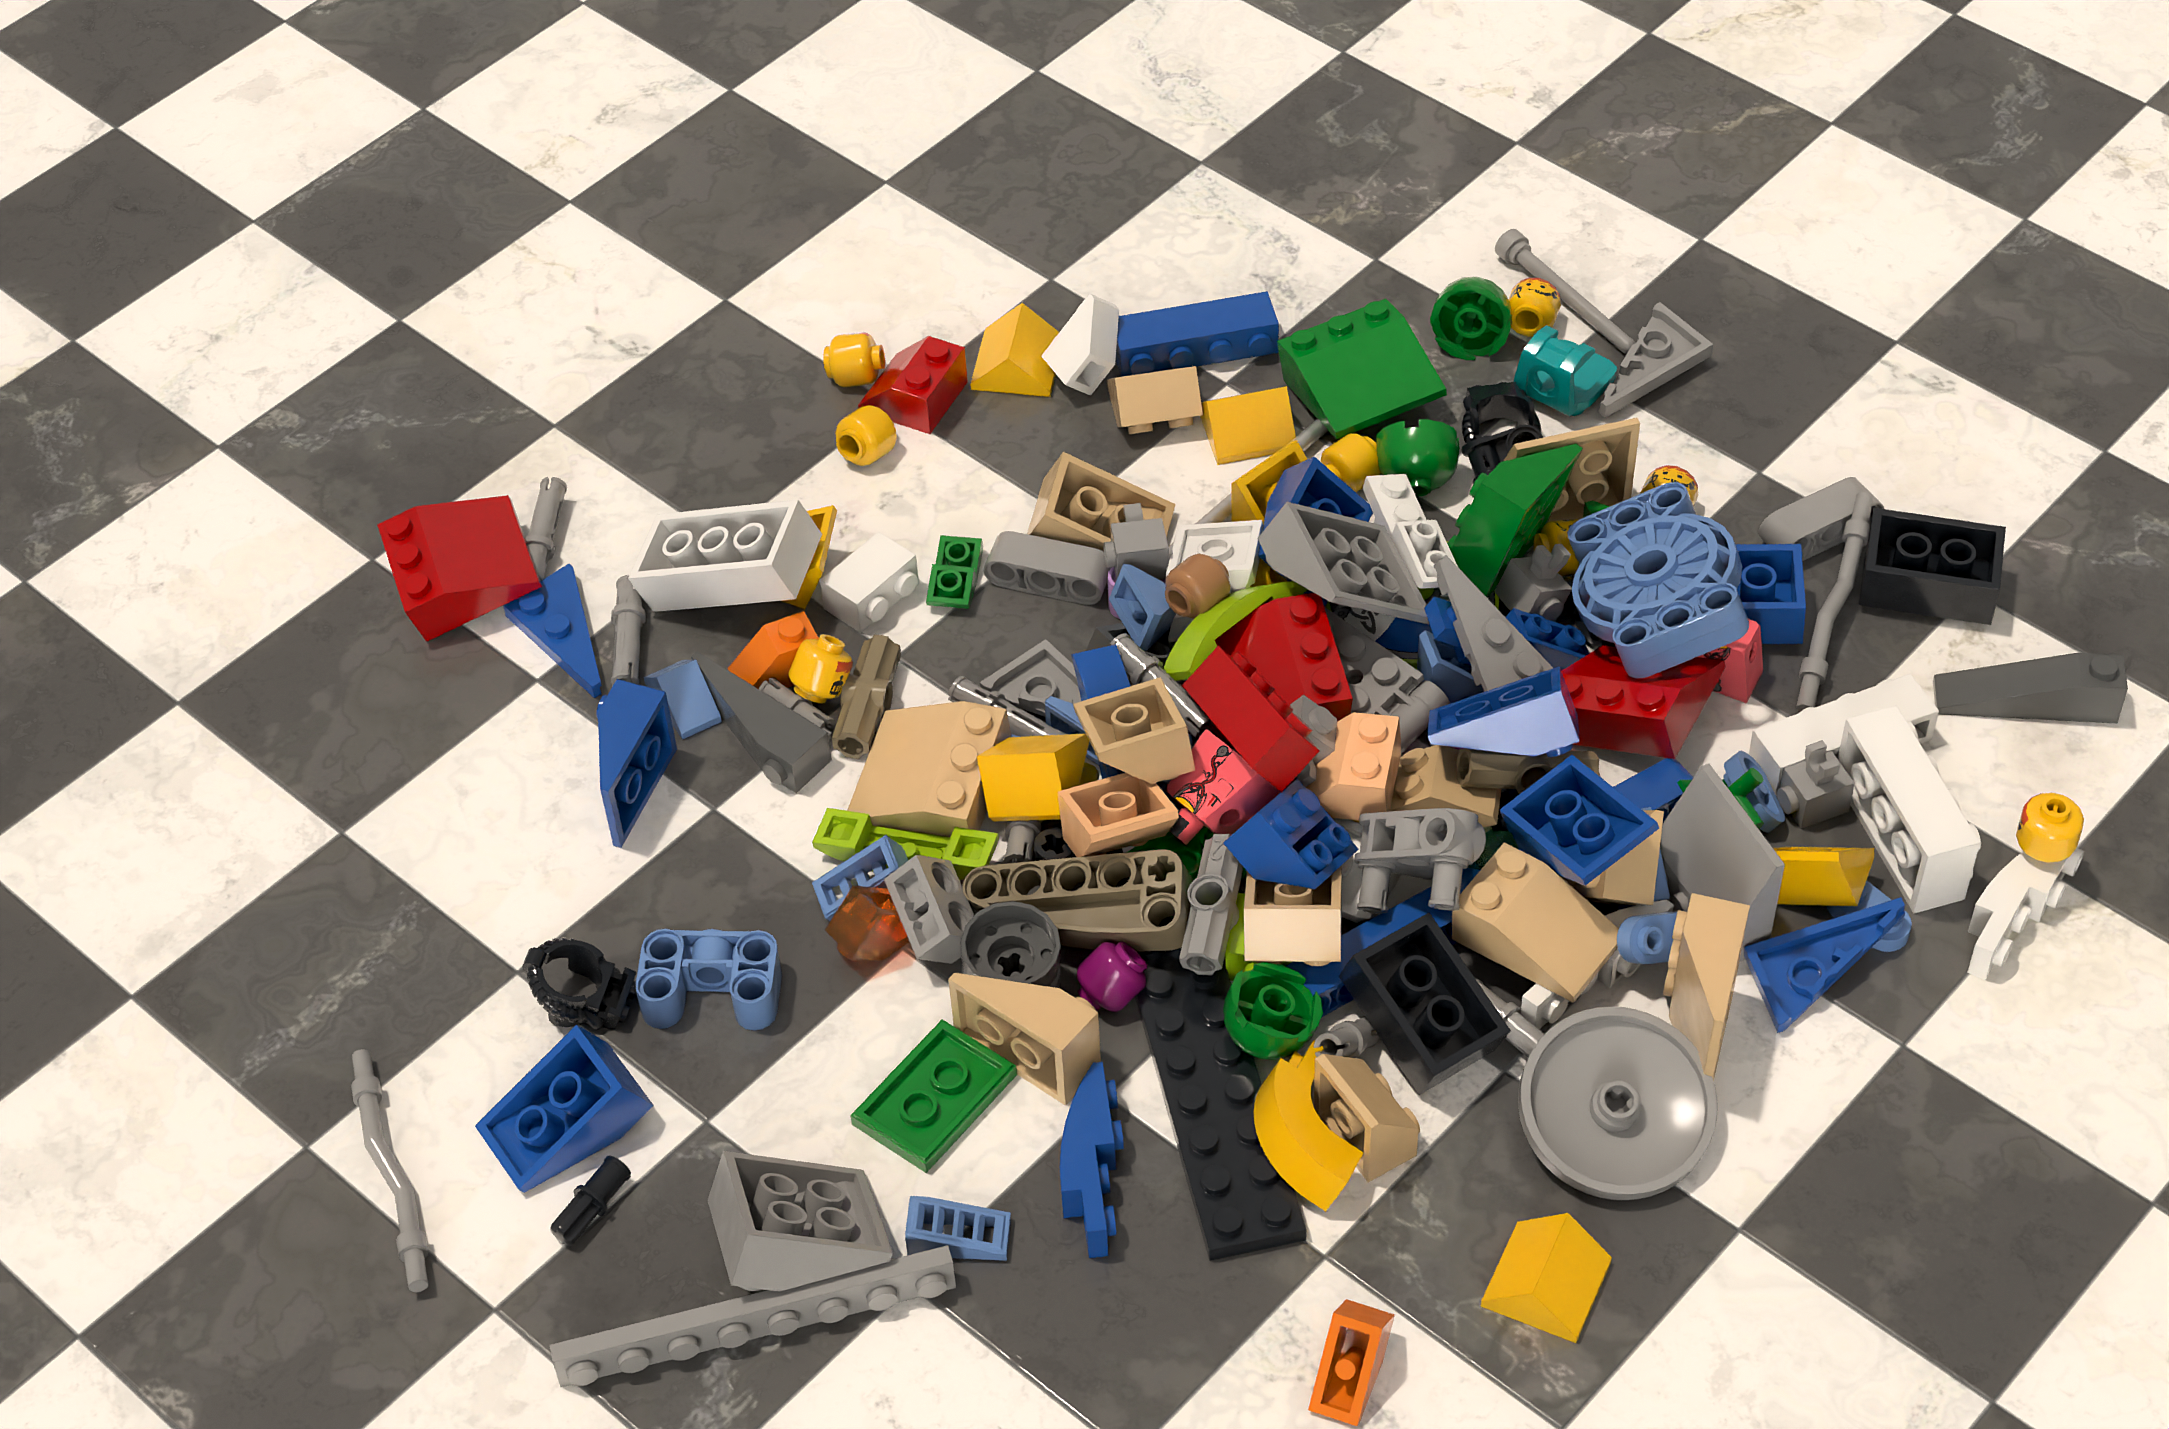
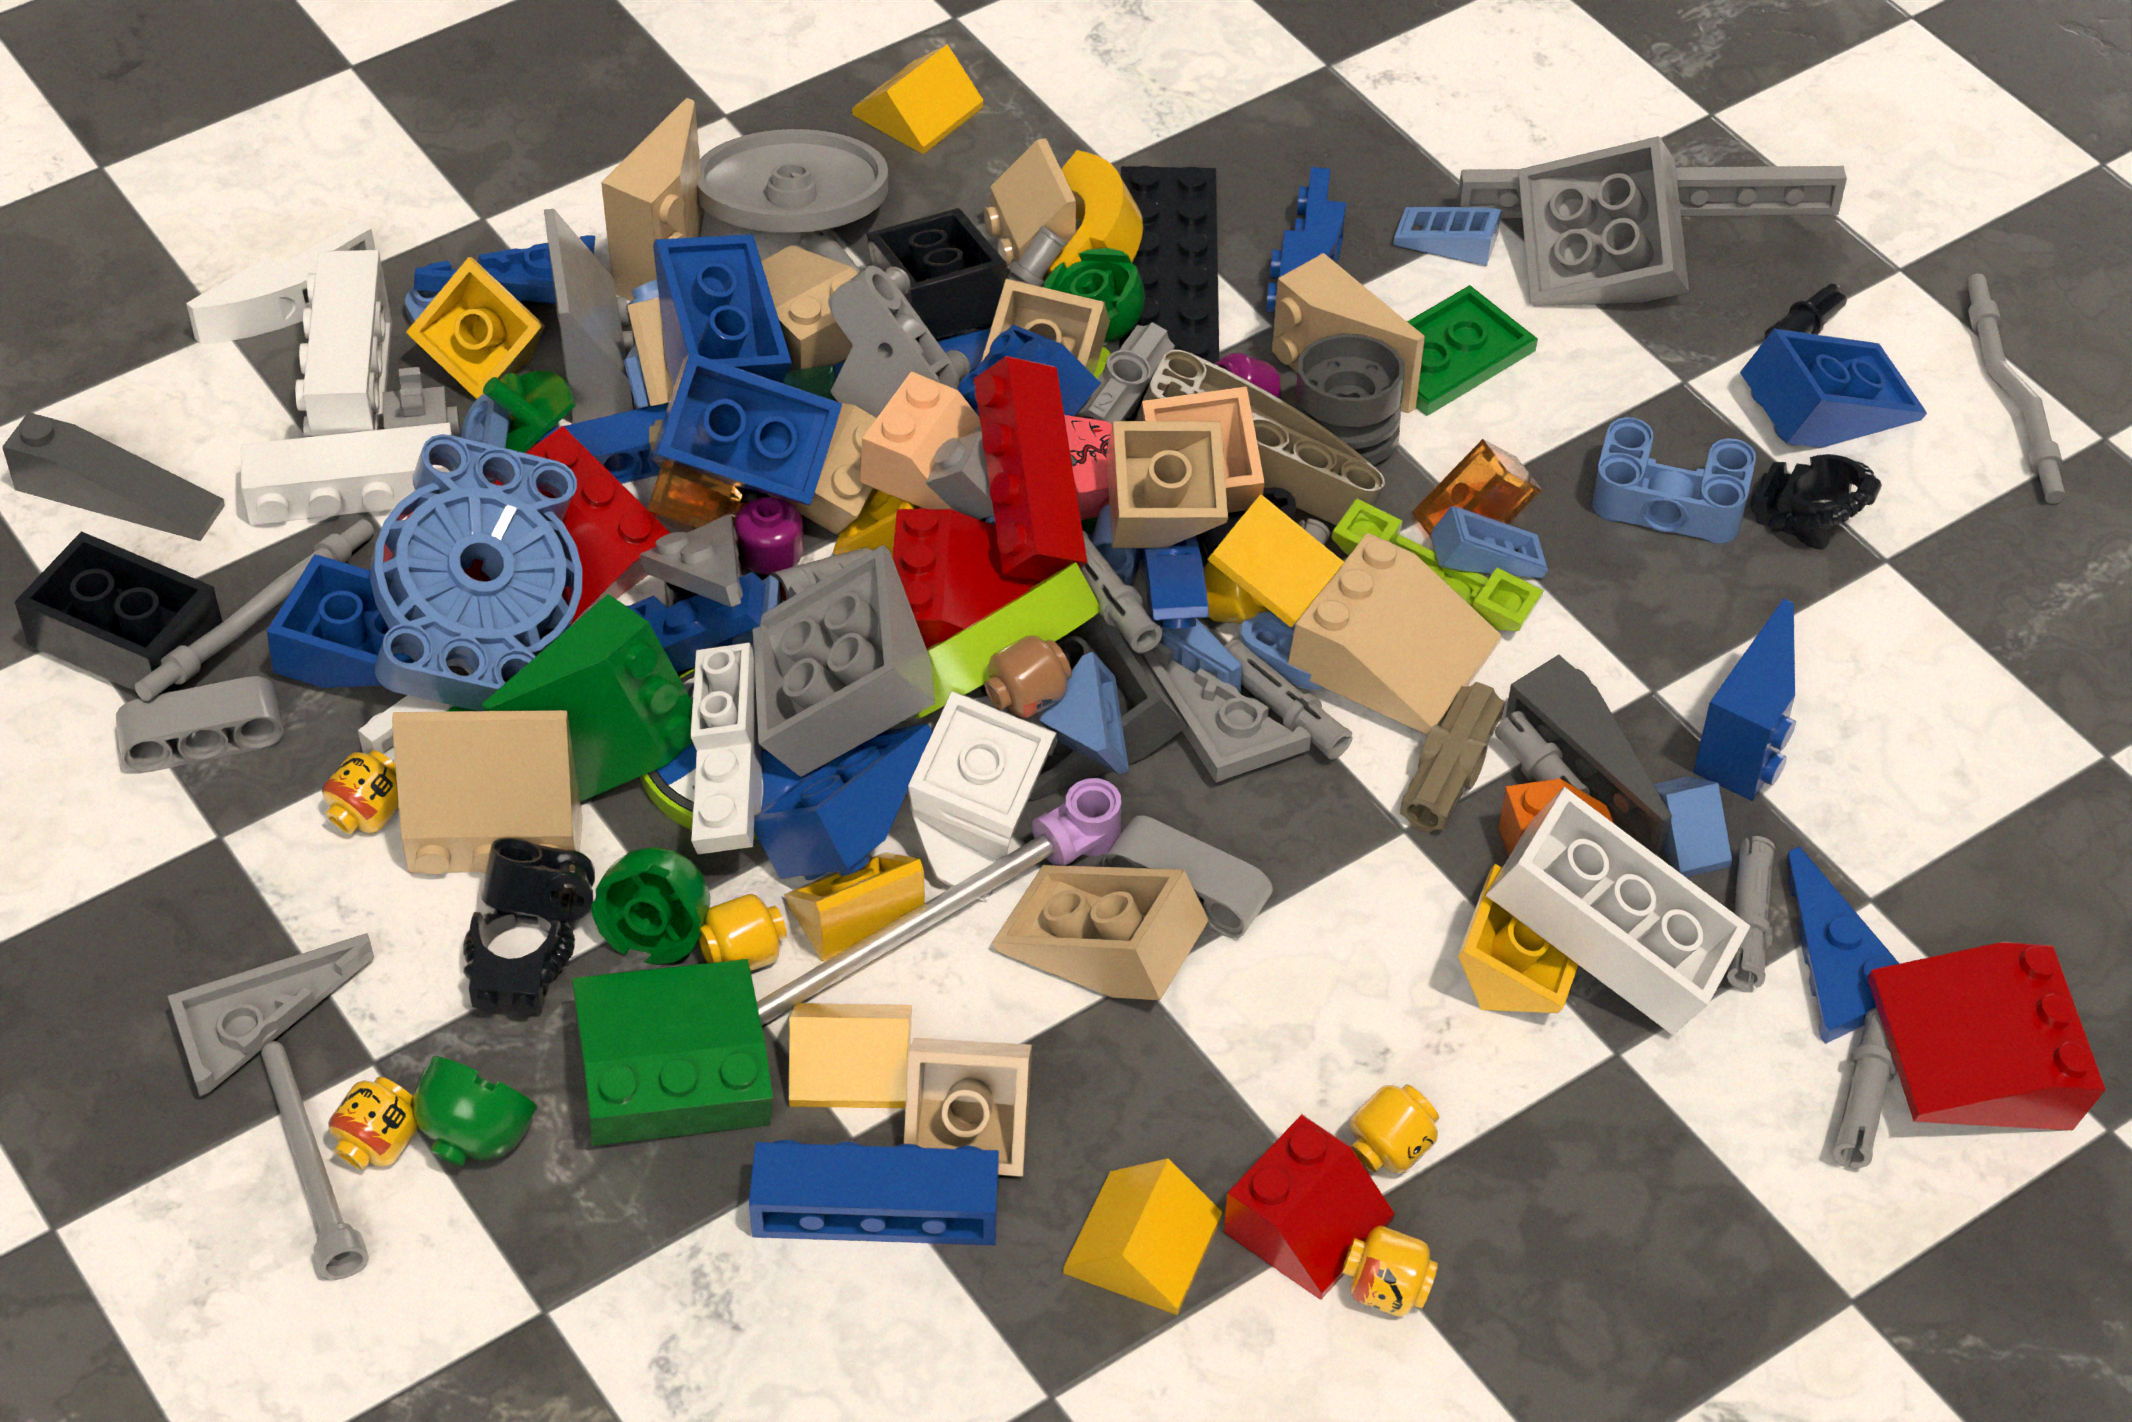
camera: 170 degrees left, 0 degrees up
yellow head [788,634,853,703] -> none
white brick [820,531,919,633] -> none
light grey brick [884,855,974,964] -> none
green slope [926,535,984,609] -> none
white slope [1042,294,1119,395] -> none
light grey brick [1104,503,1169,580] -> none
orange slope [1308,1299,1395,1426] -> none
teal piece [1513,325,1617,417] -> none
yellow head [2016,793,2084,862] -> none

